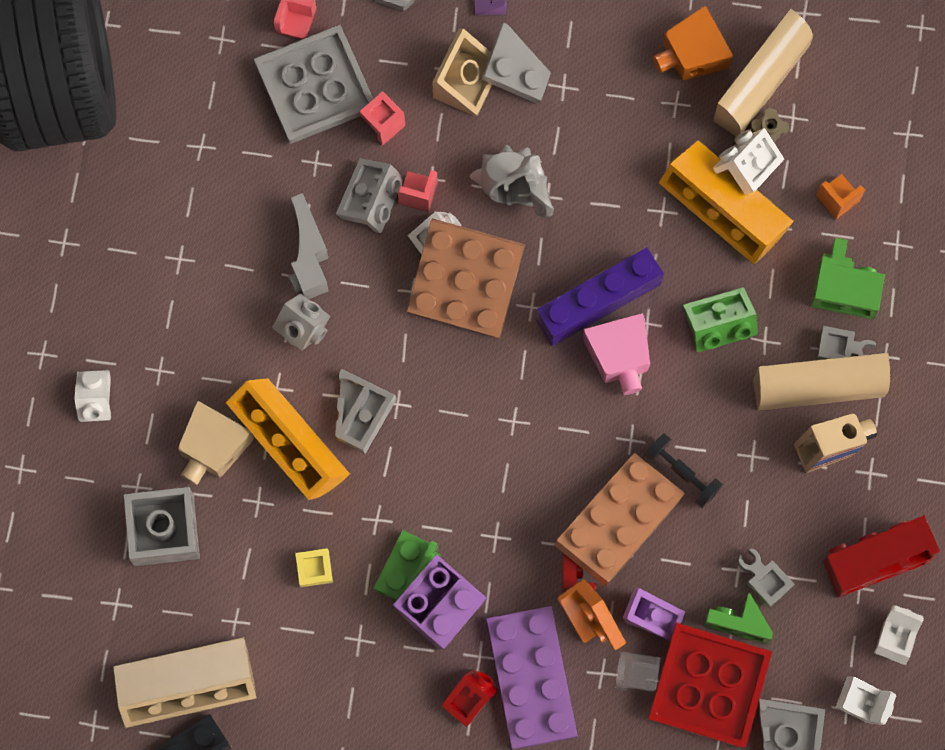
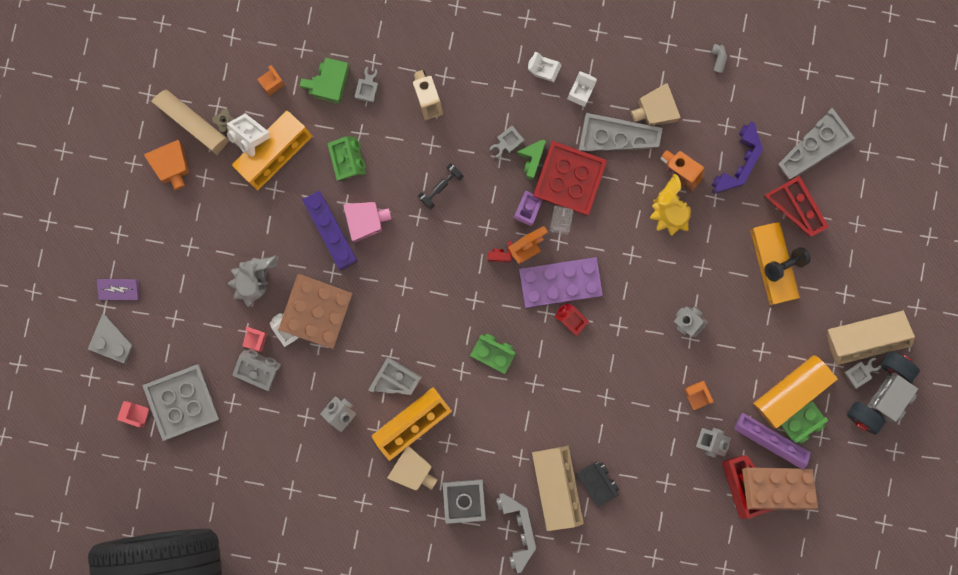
camera: 90 degrees left, 10 degrees up
white bracket [74,370,111,422] -> none
light grey slope [289,193,328,299] -> none
light yellow plate [295,548,333,587] -> none
coral panel [359,91,405,145] -> none
medium lavender slope [393,554,486,650] -> none
tan slope [433,28,492,116] -> none
light grey wing [481,23,551,104] -> none
nougat plate [554,453,685,587] -> none
tan brick [753,353,890,411] -> none
red wedge [823,515,940,598] -> none
none -> light grey slope [496,493,536,573]

